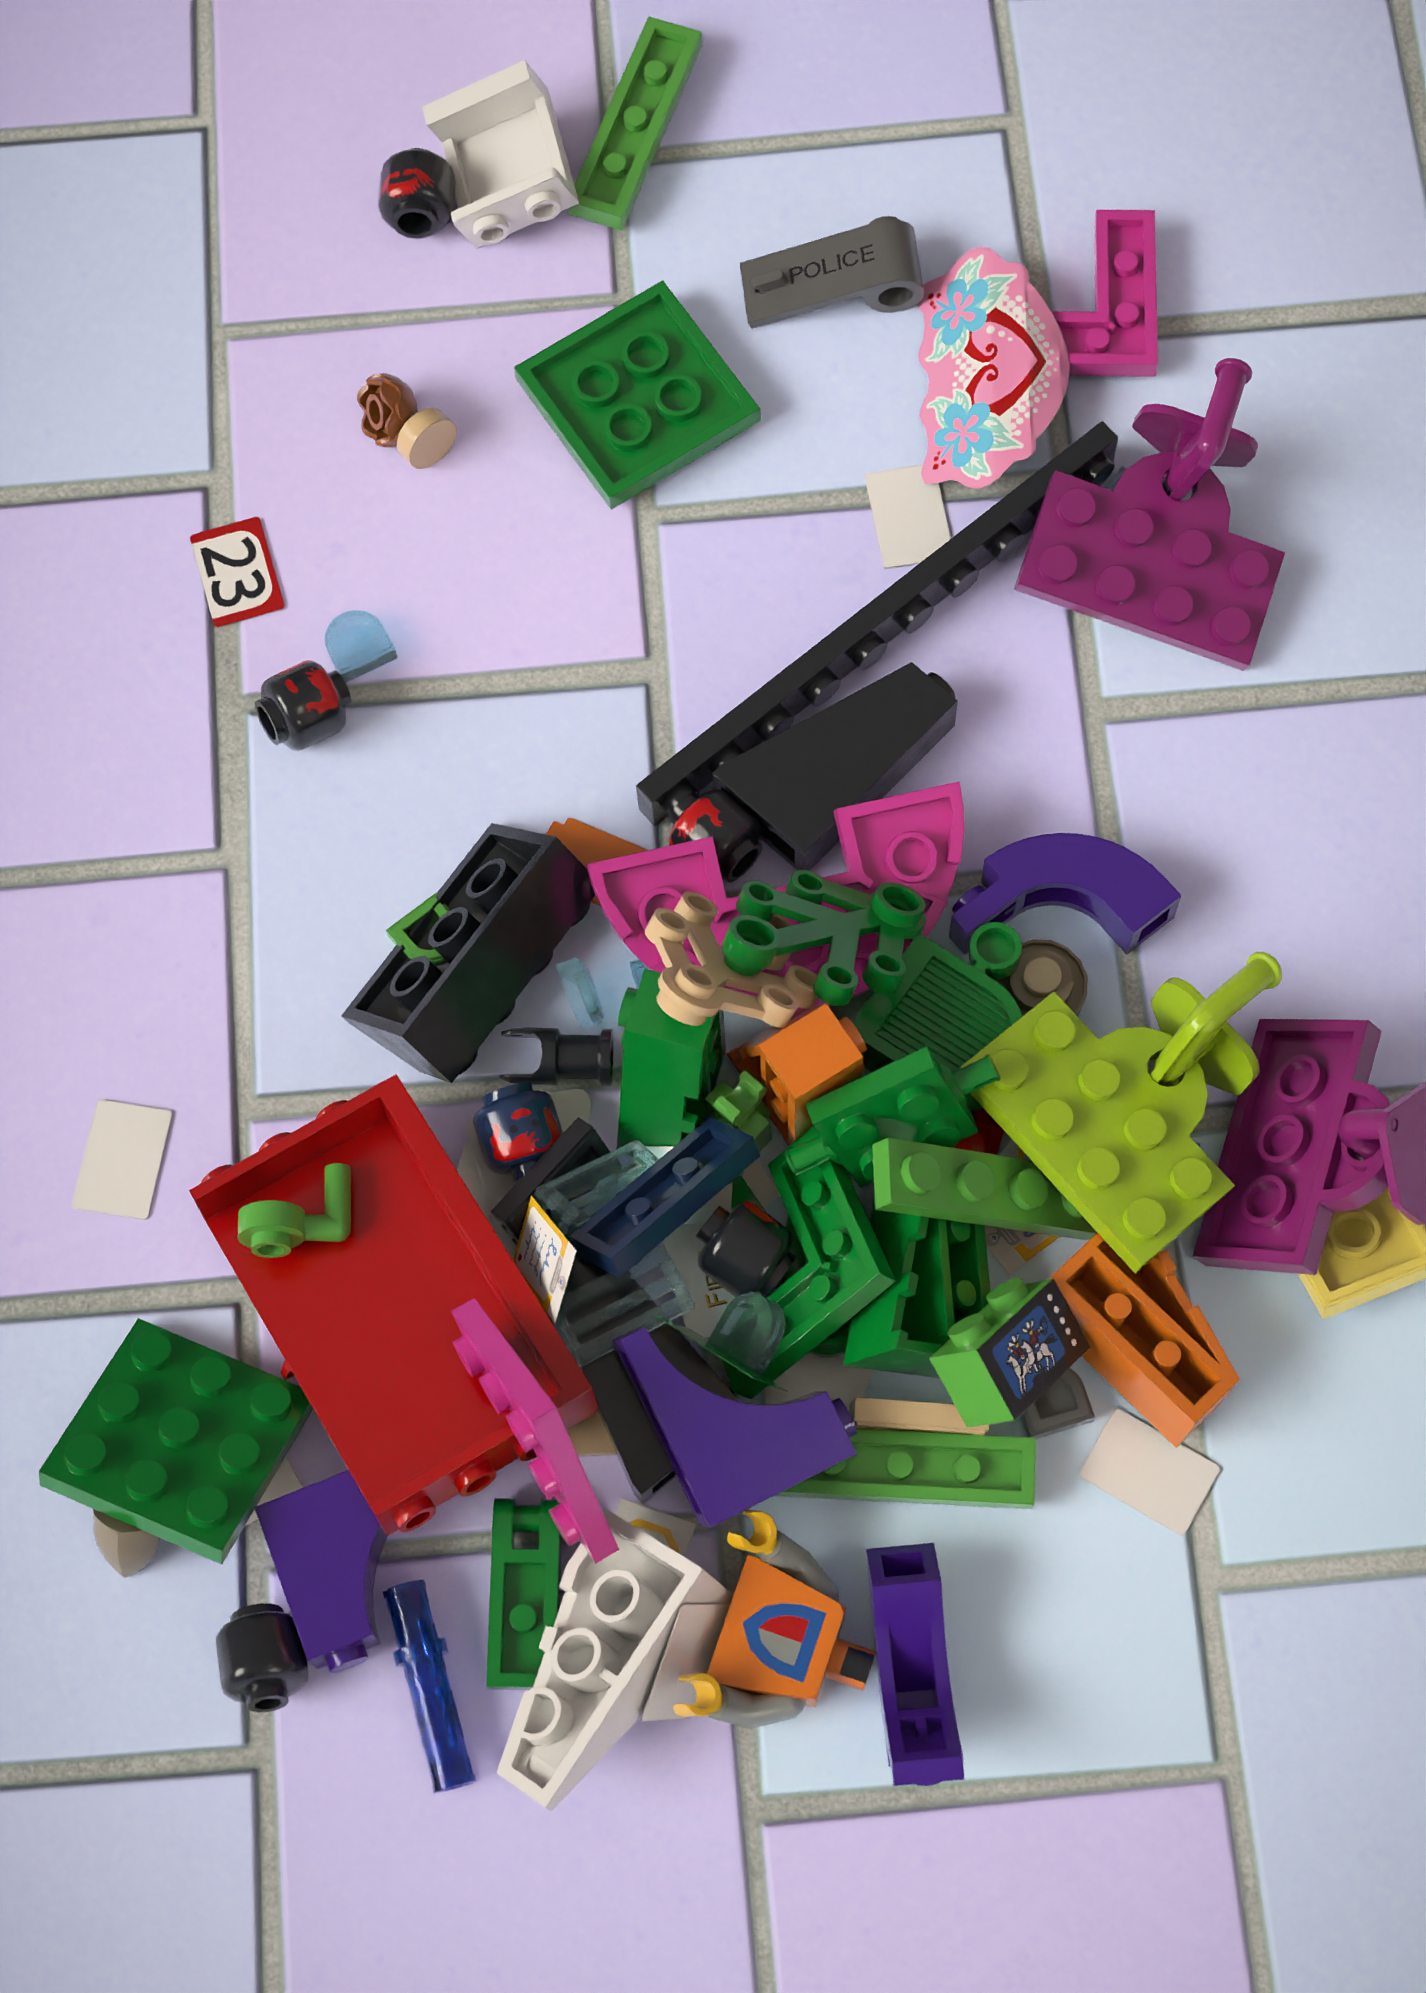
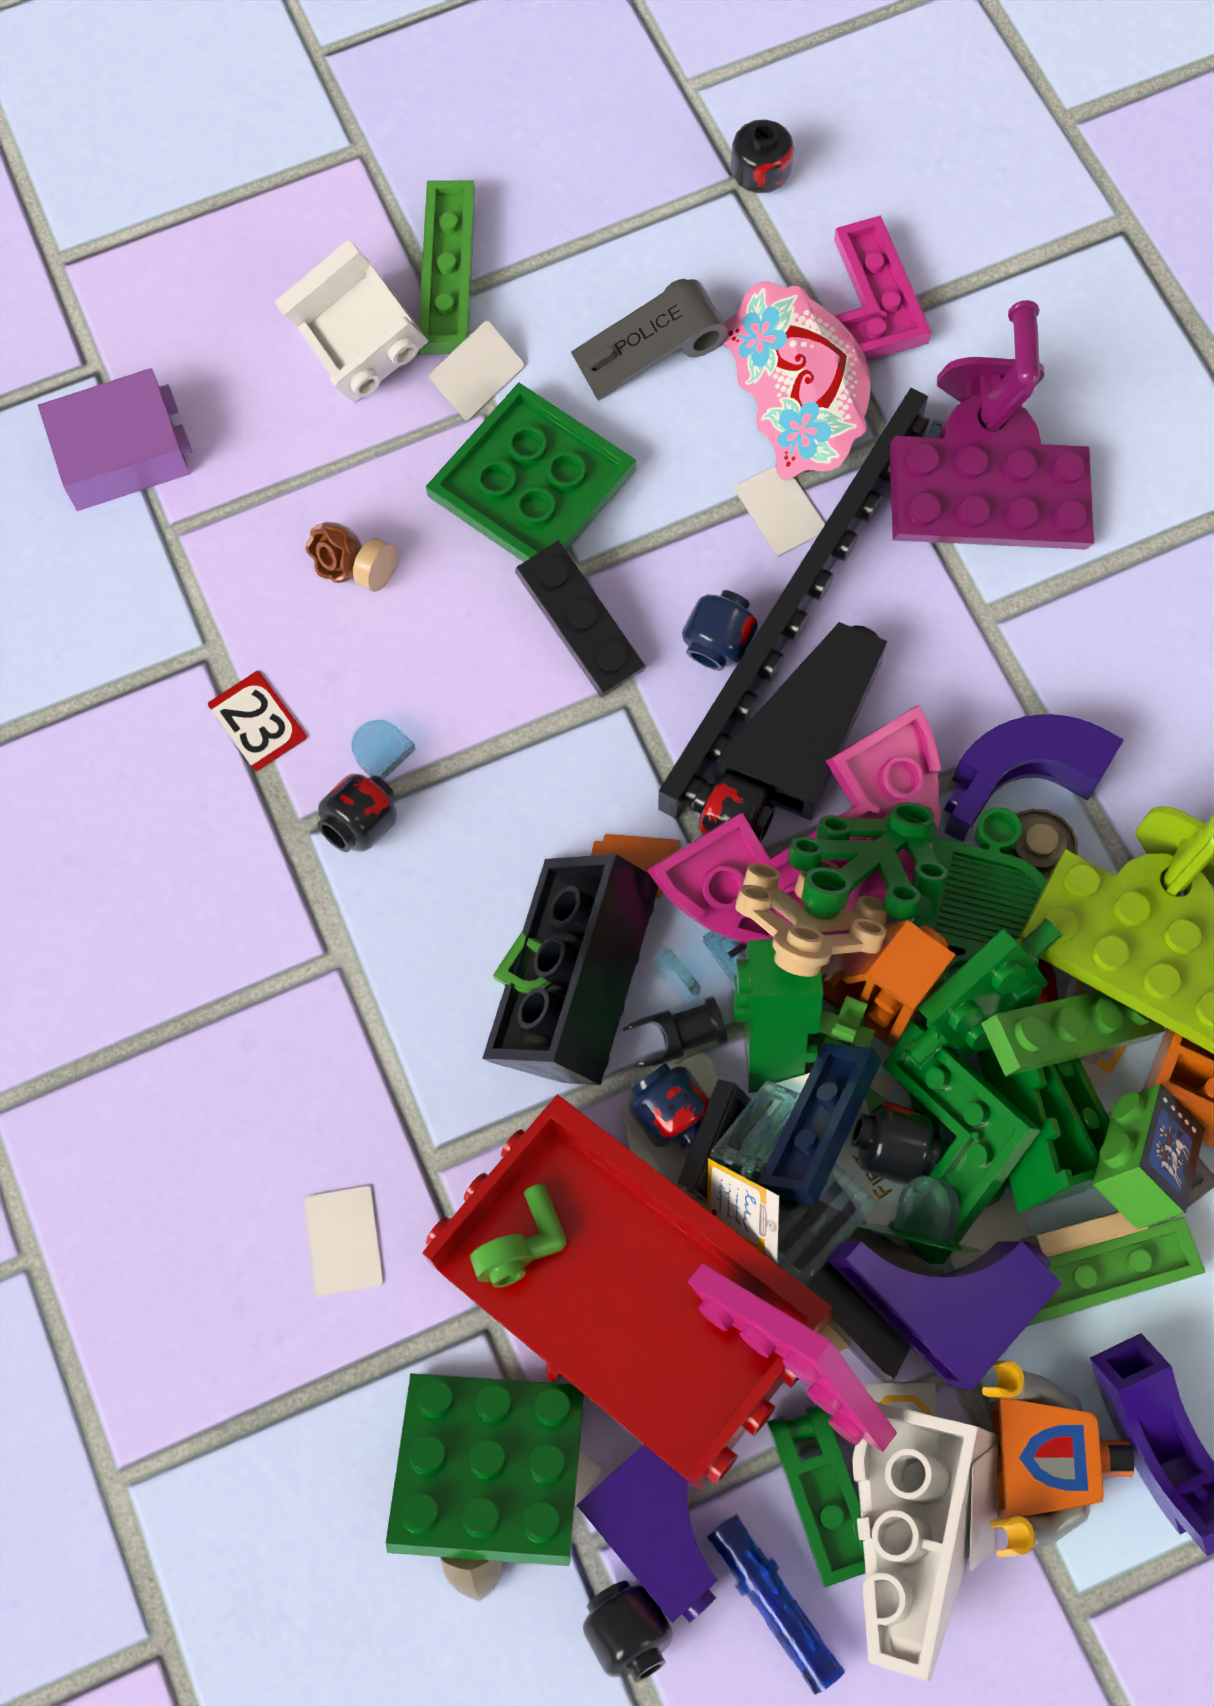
camera: 20 degrees left, 0 degrees up
black head [378,148,456,239] -> none
none -> medium lavender brick [38,368,193,511]
none -> white sticker [428,320,524,421]
none -> black plate [515,540,645,698]
none -> dark blue head [682,590,758,671]
none -> black head [731,119,794,193]

